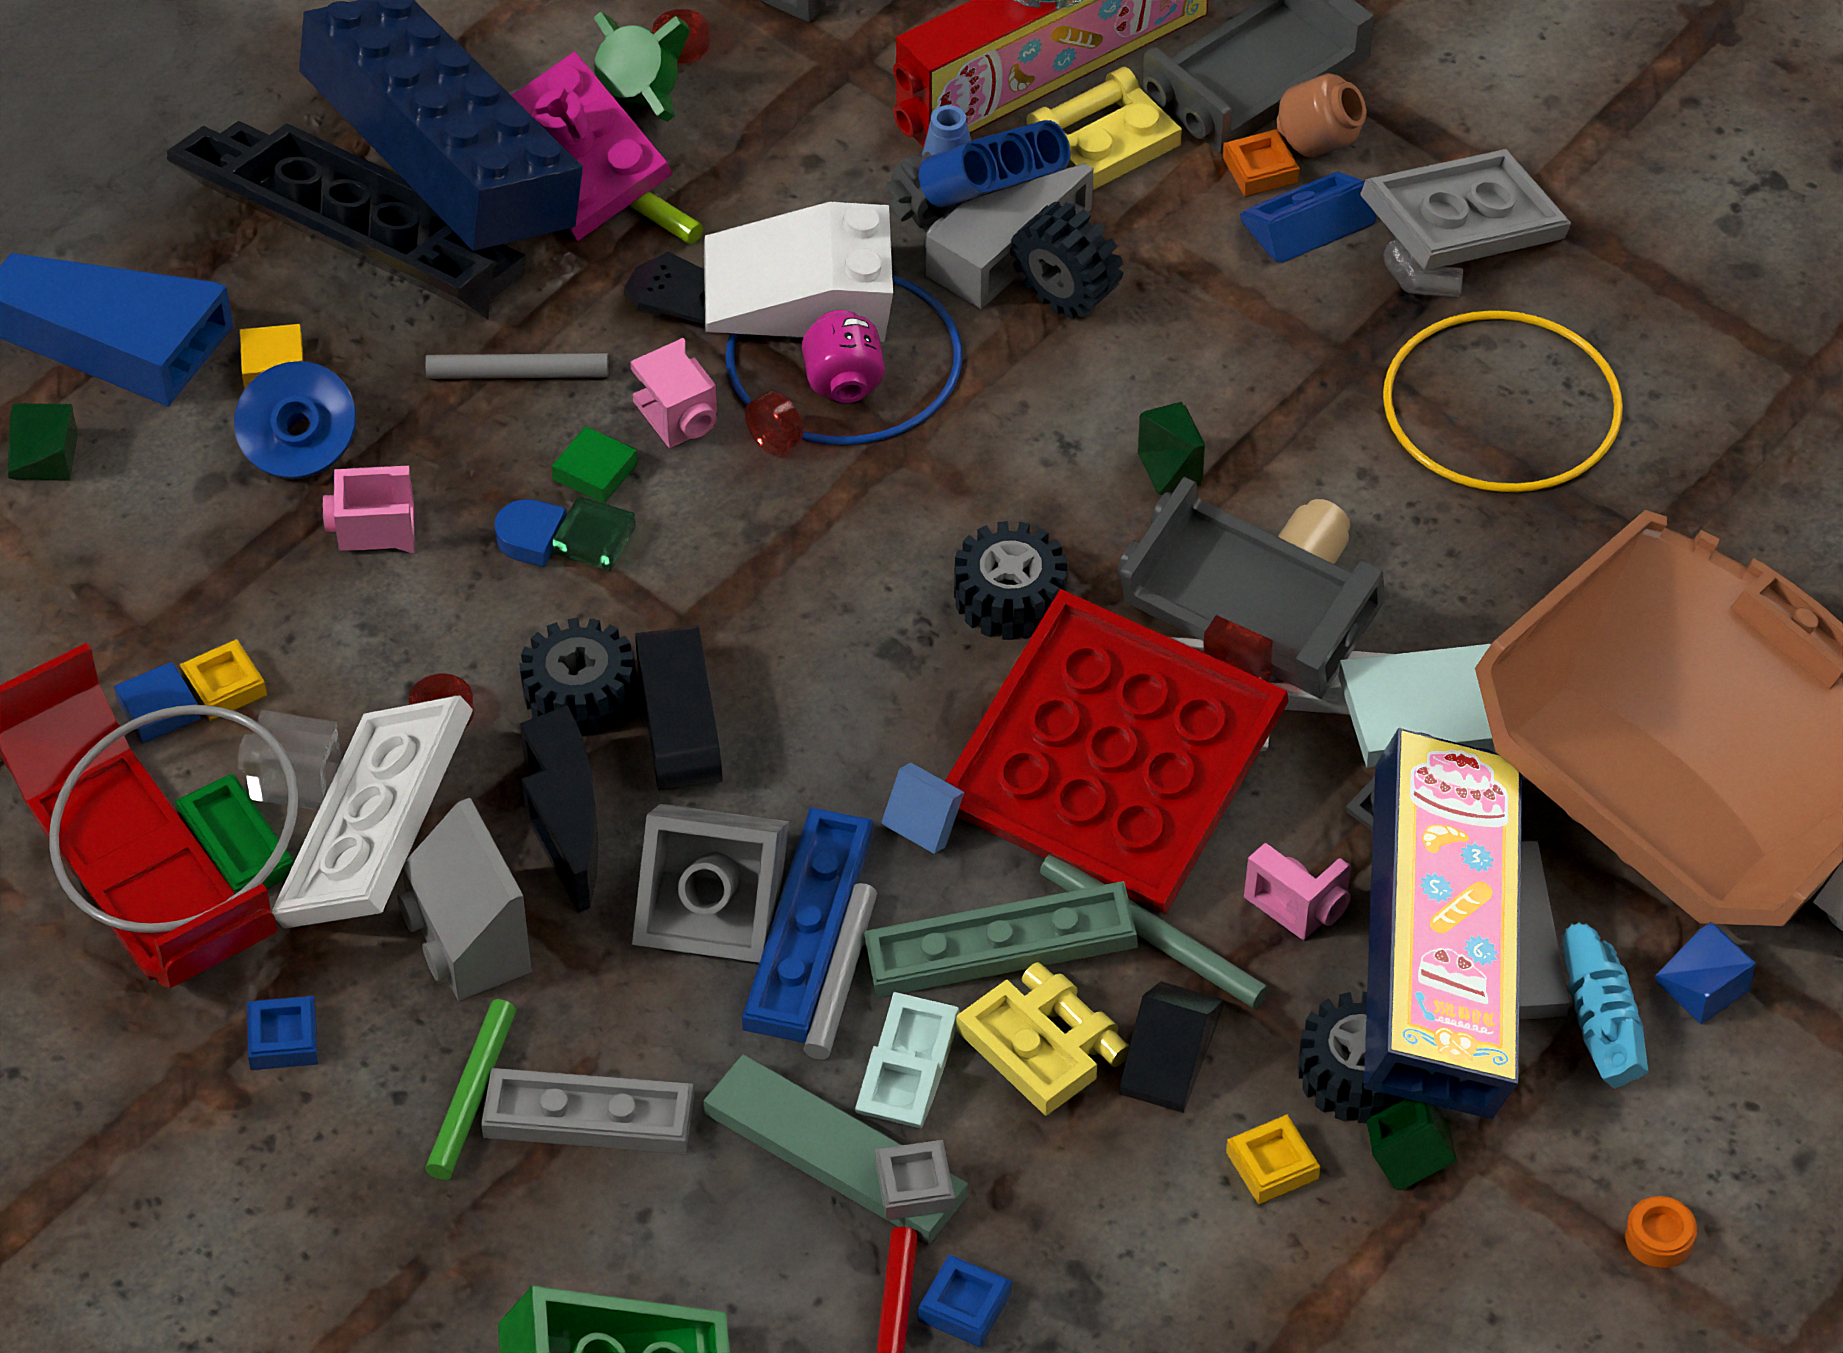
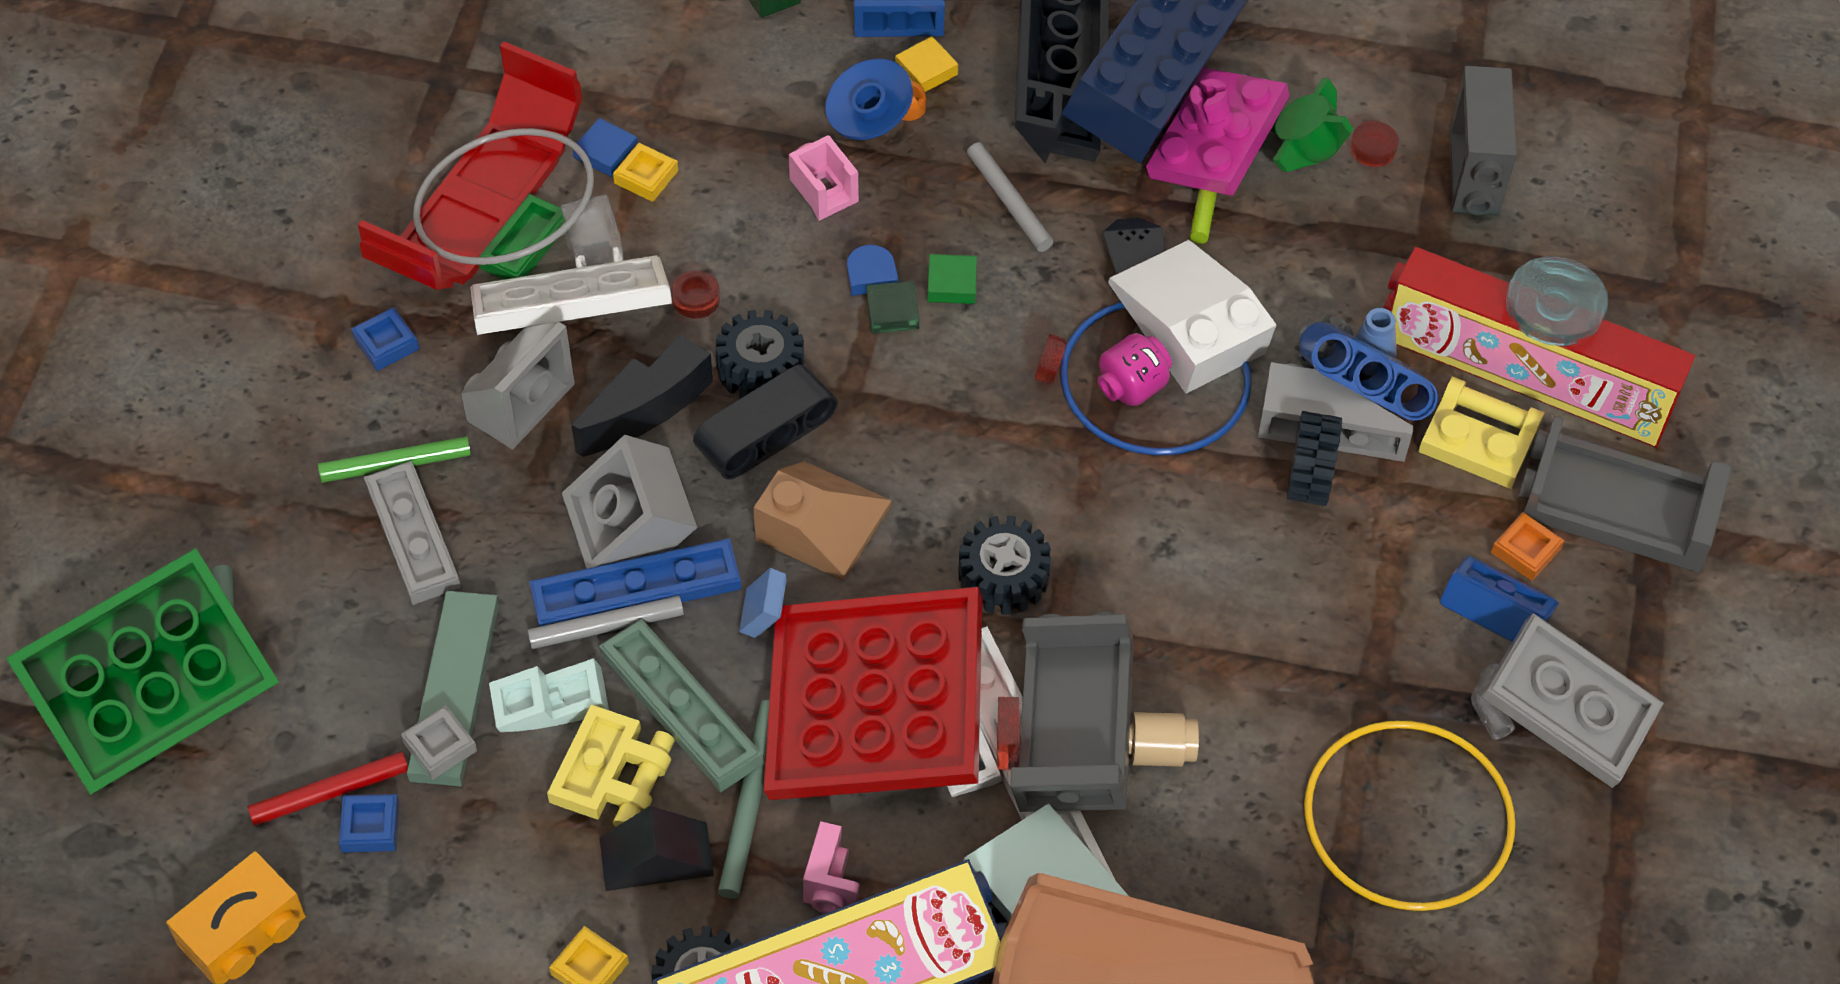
camera: 60 degrees right, 5 degrees up
bright pink window [630,338,717,449] -> none
dark green slope [1138,402,1205,495] -> none
nougat head [1277,74,1366,157] -> none
none -> medium nougat slope [753,461,892,581]

